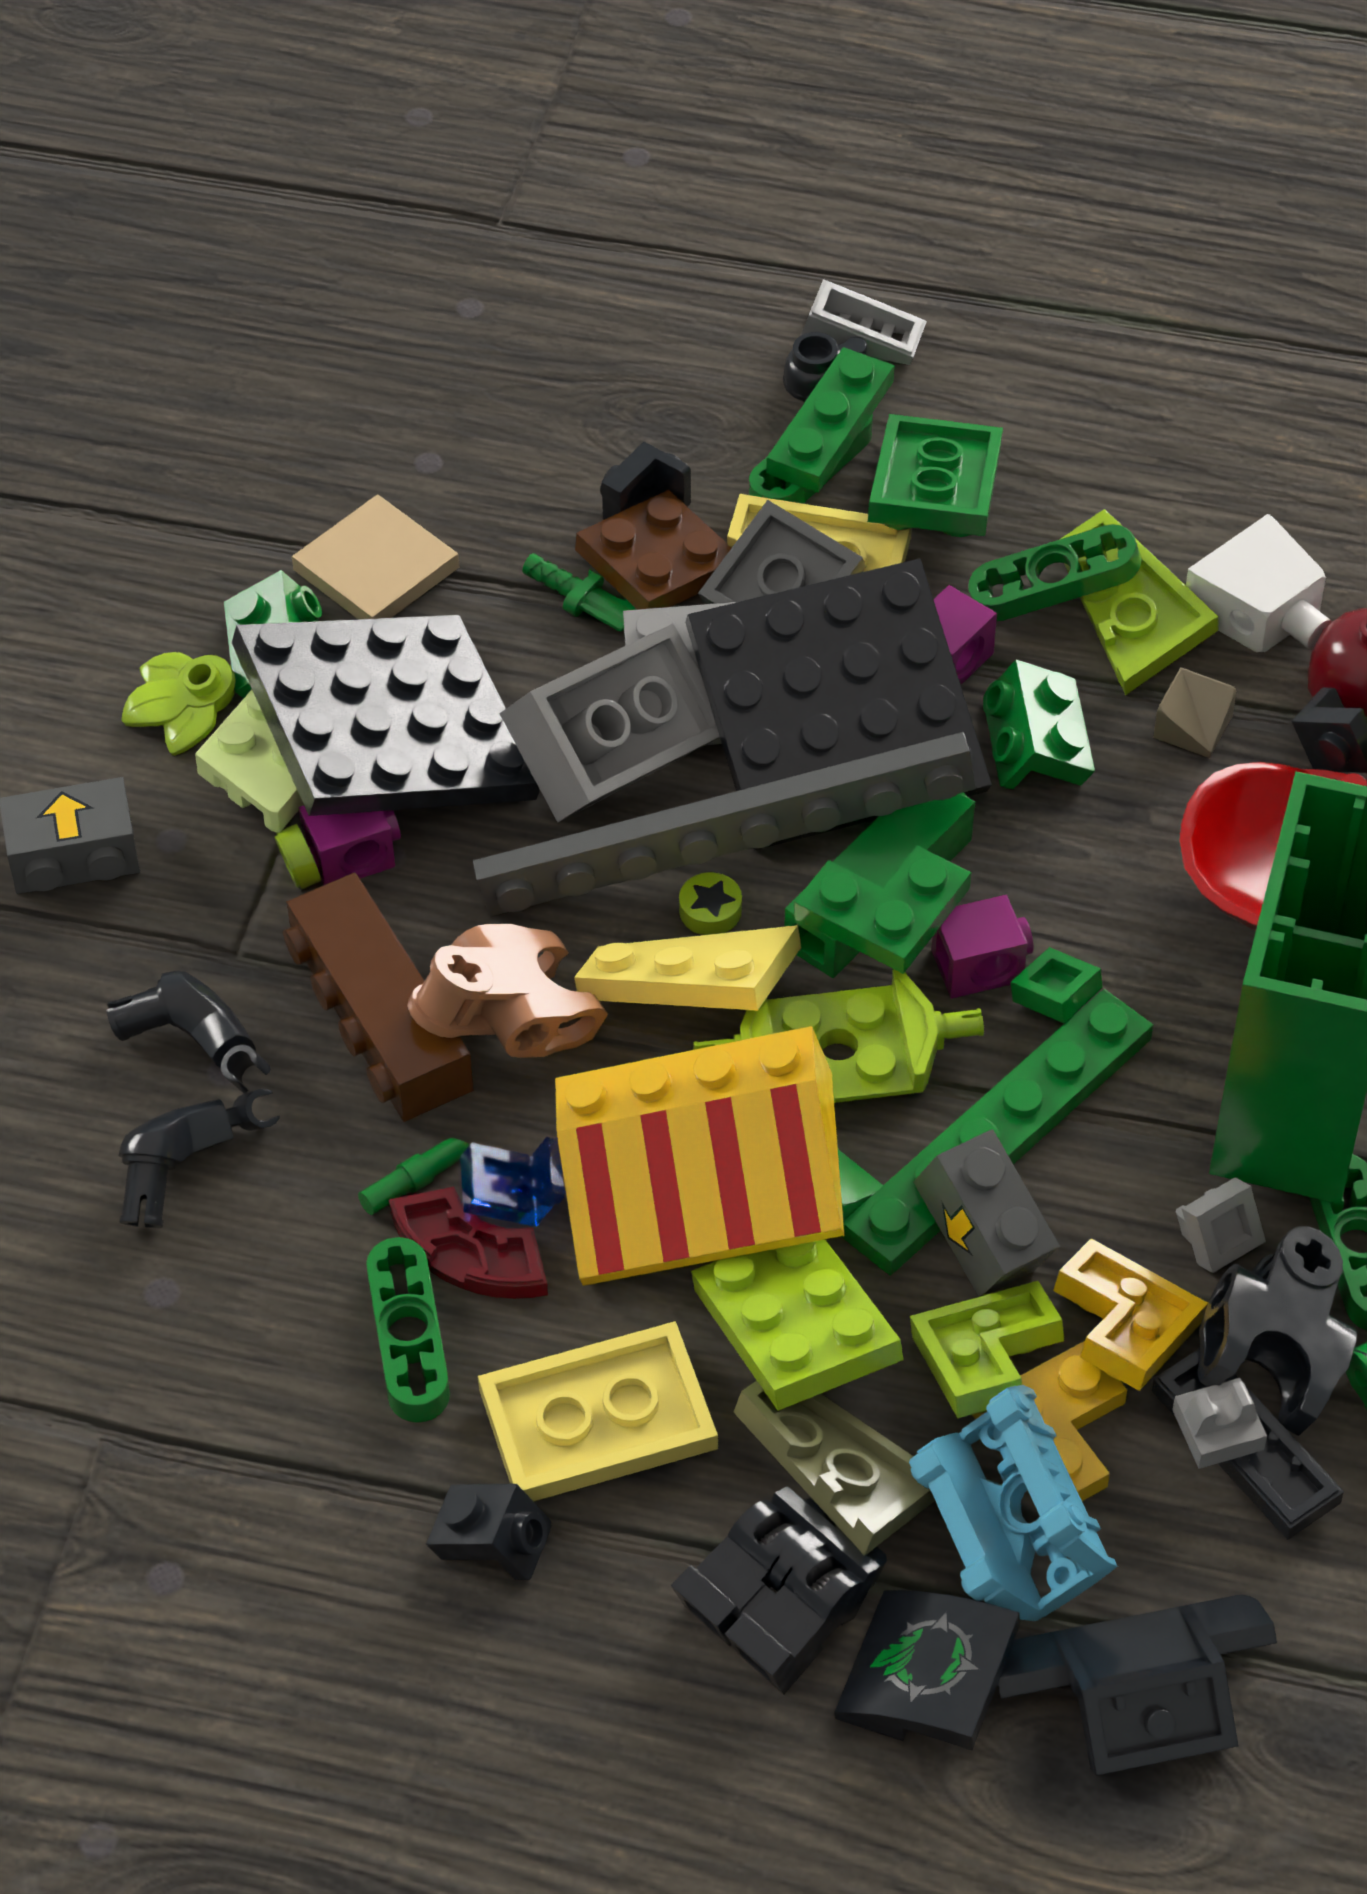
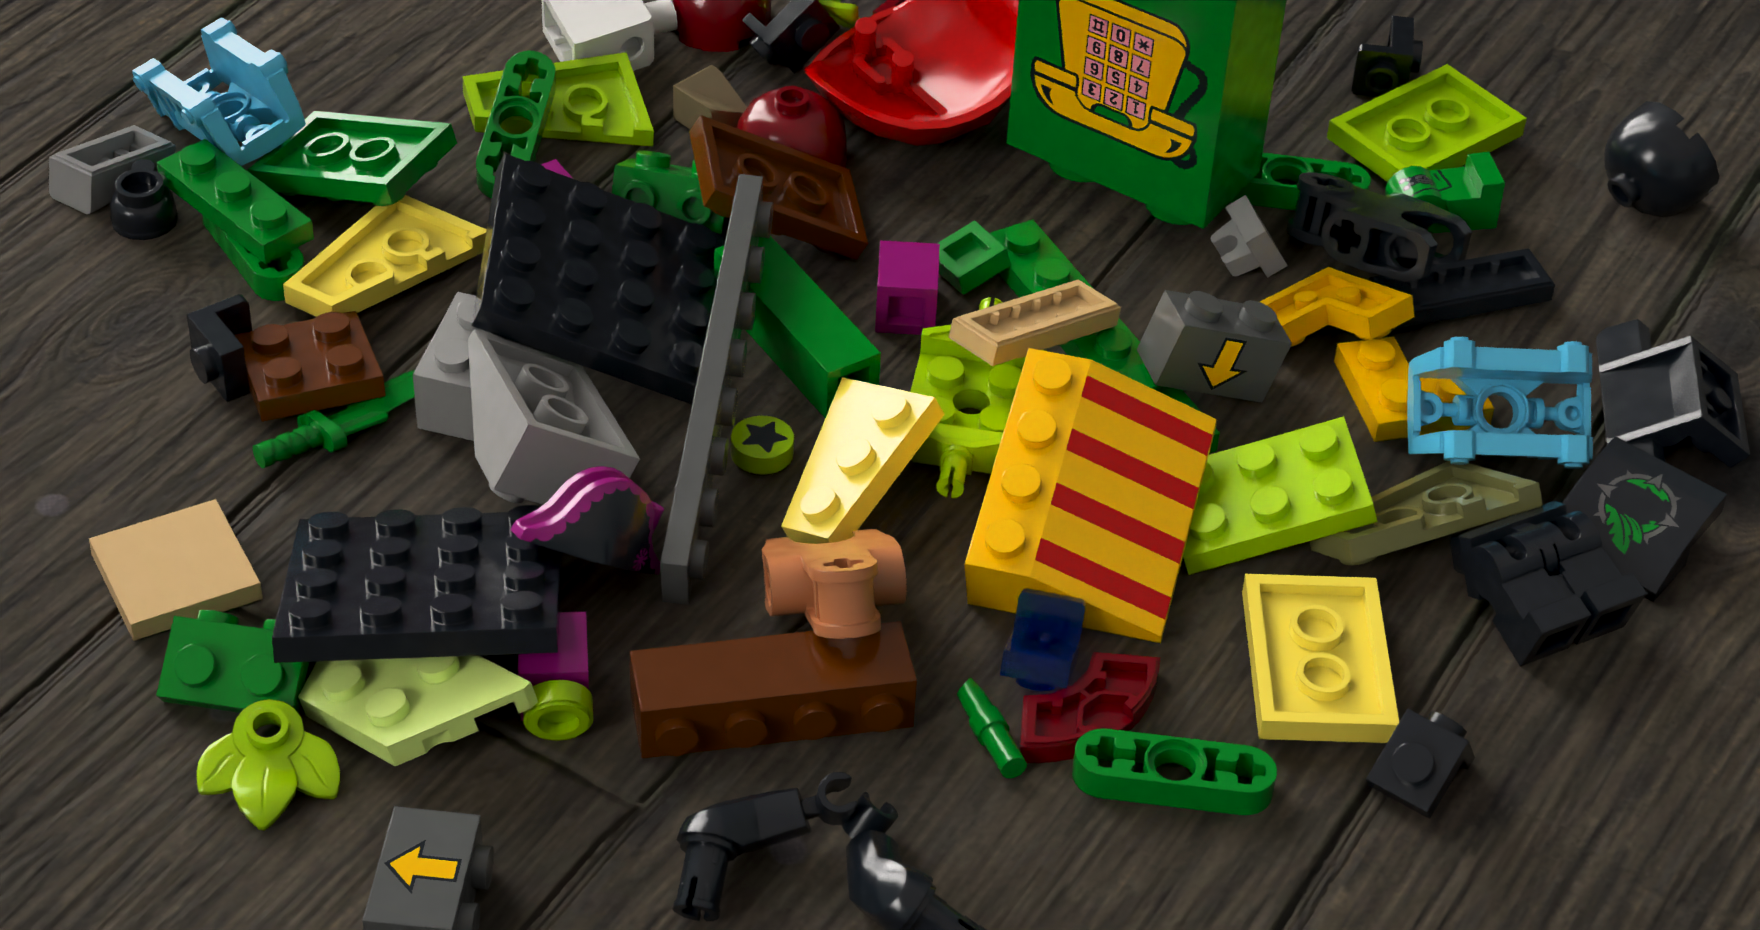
camera: 75 degrees left, 10 degrees down
dark grey plate [699,500,866,604] -> none
green plate [794,845,971,974] -> none
lime plate [910,1281,1064,1418] -> none
light grey tile [1173,1378,1267,1469] -> none
none -> medium azure piece [132,17,306,166]
none -> hat [510,466,664,575]
none -> reddish brown plate [689,115,868,260]
none -> dark red cylinder [737,86,847,168]
none -> tan plate [949,280,1121,366]

